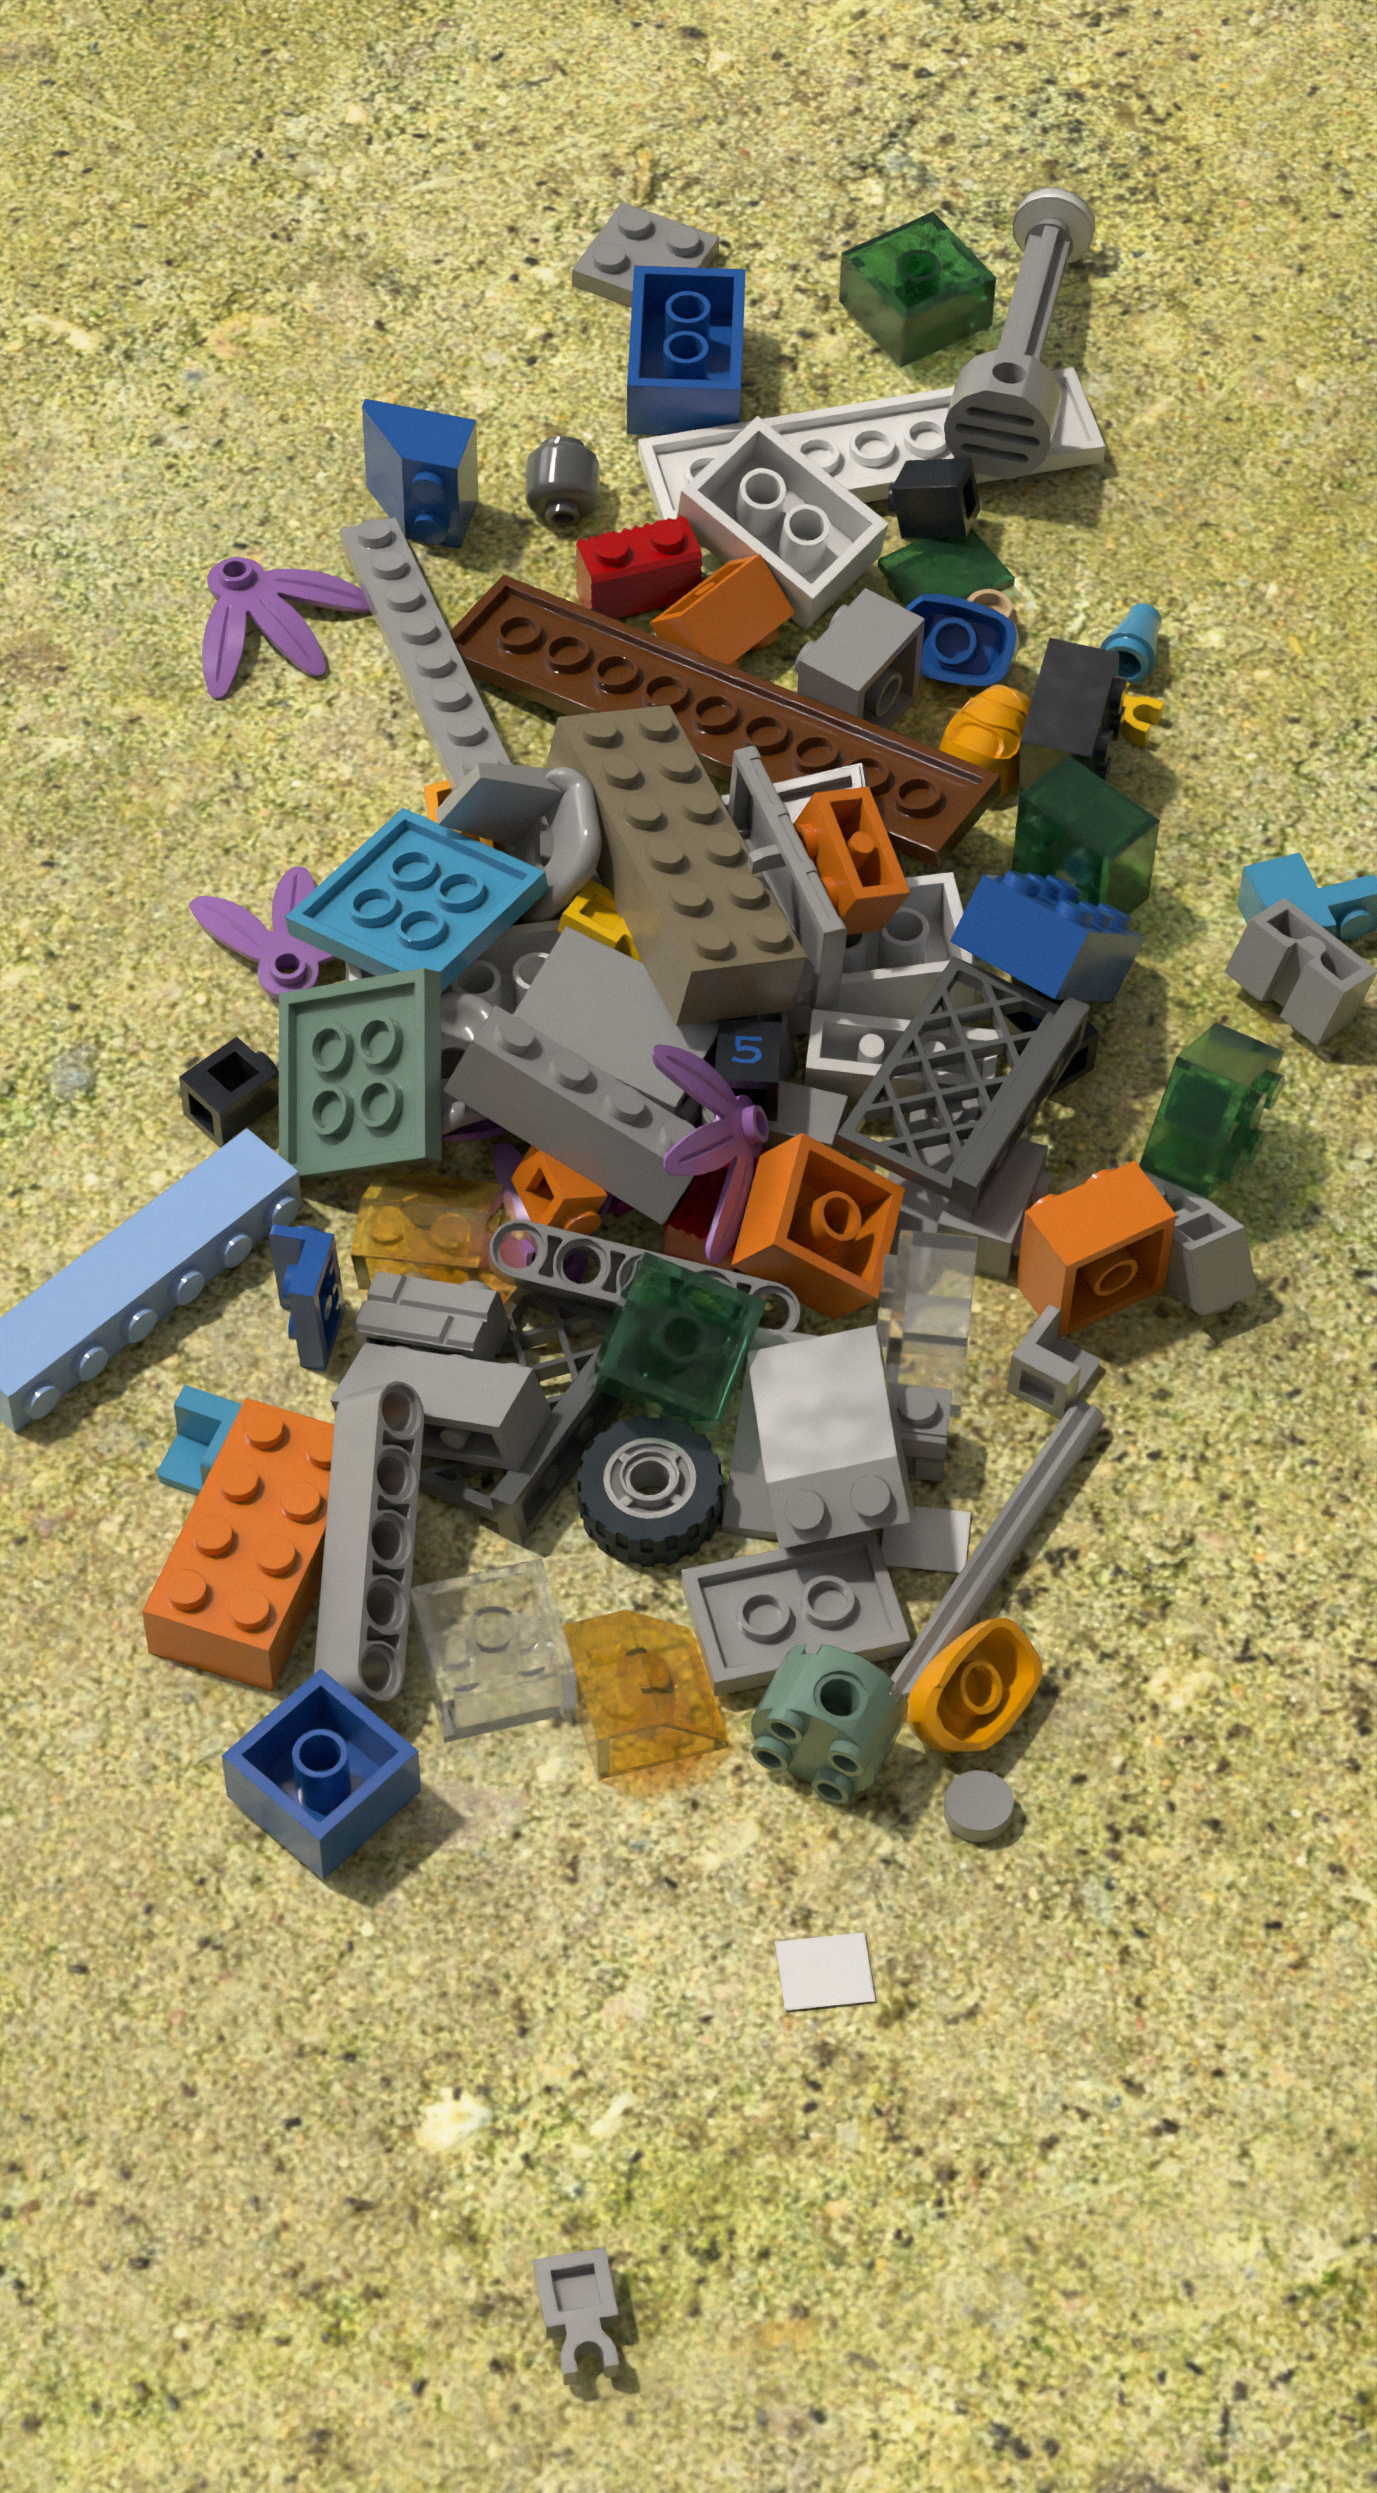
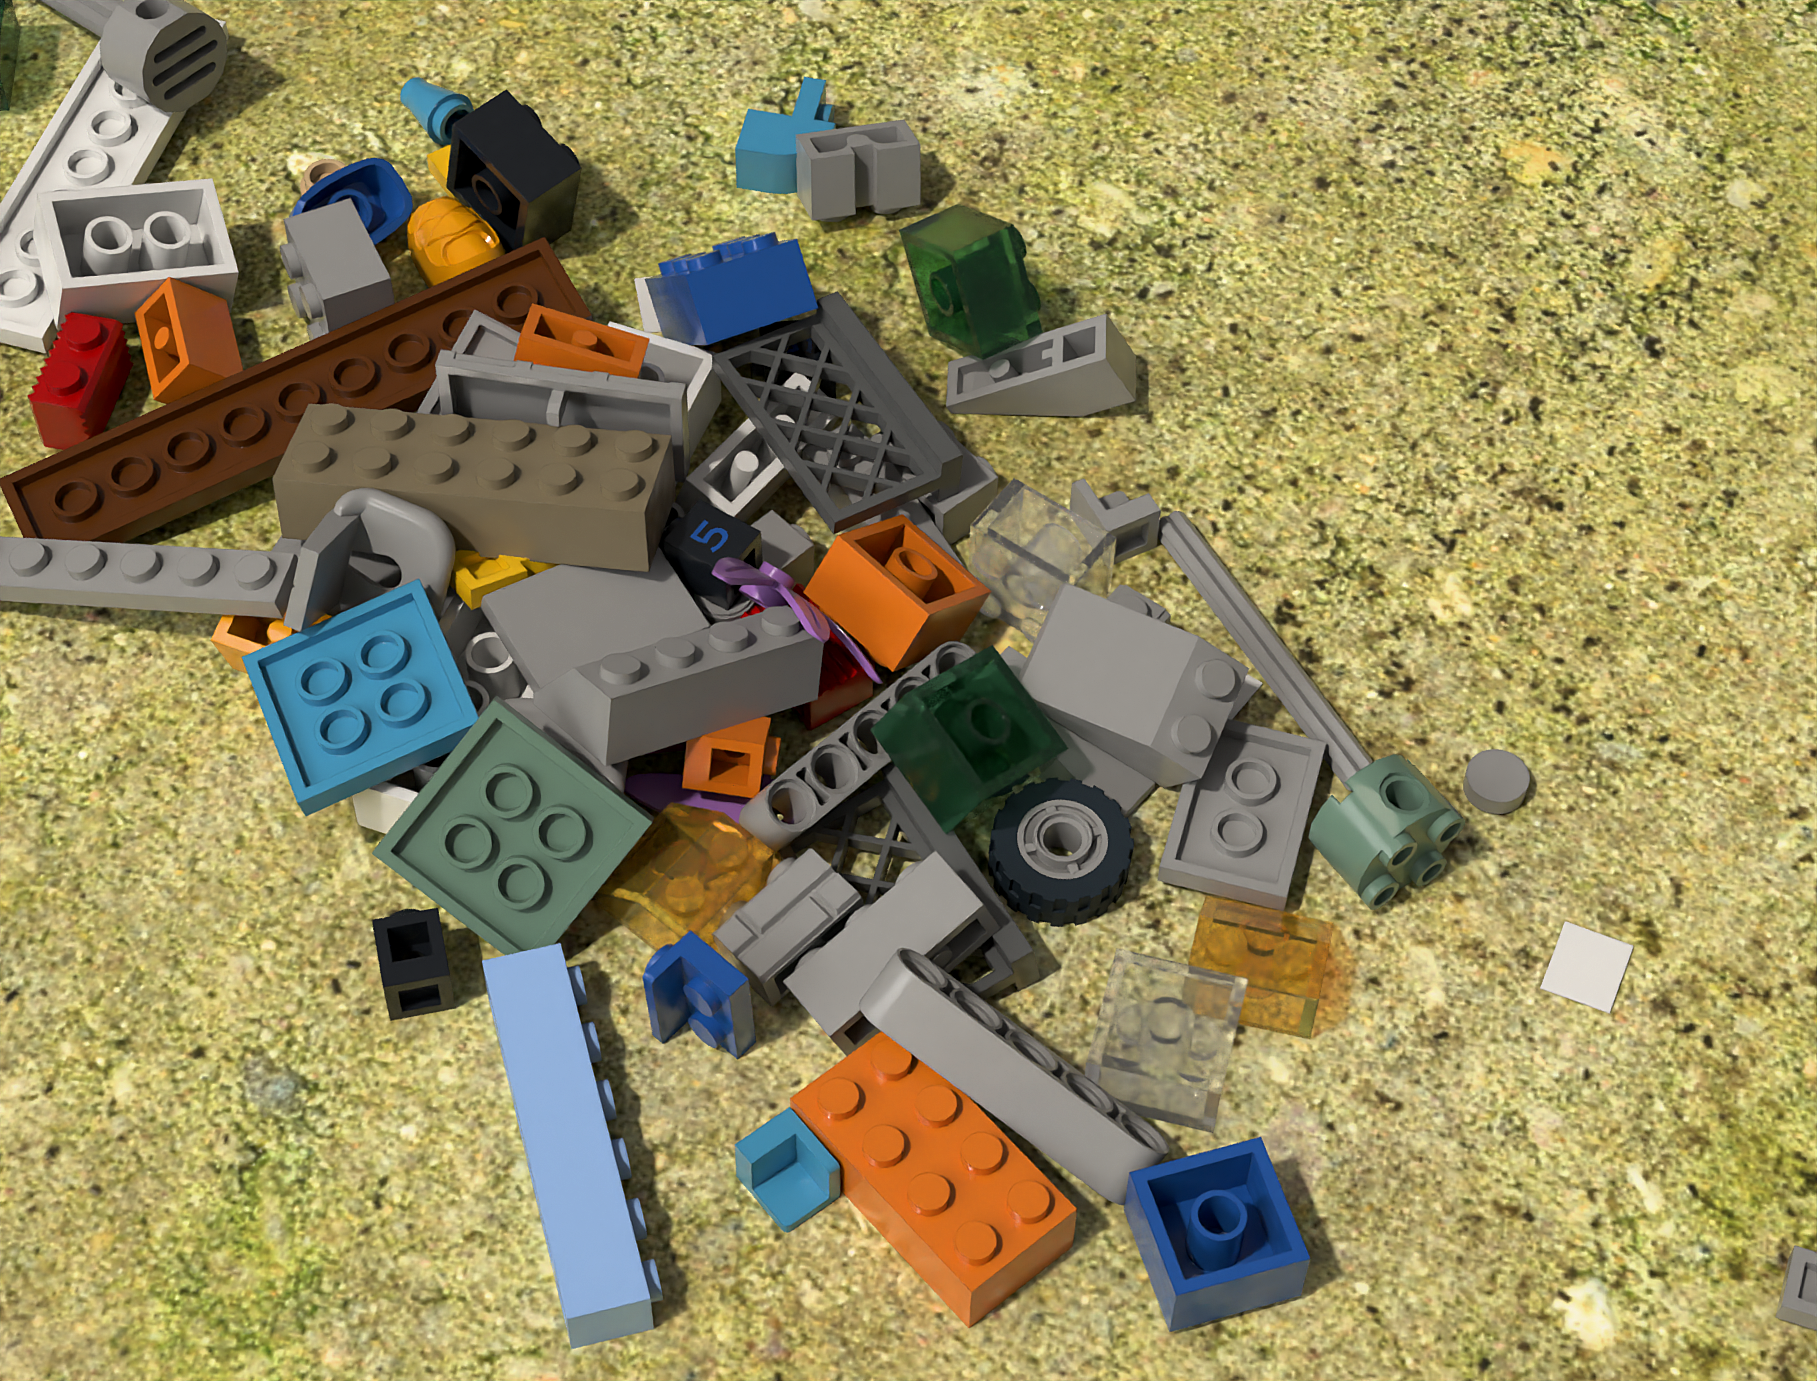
camera: 60 degrees left, 0 degrees up
medium lavender plant [189,866,337,1003] -> none
clear green piece [877,528,1015,608] -> none
black brick [887,458,981,539] -> none
light orange piece [906,1618,1042,1753] -> none
clear green brick [1011,755,1160,915] -> none
orange brick [1016,1160,1177,1338] -> none

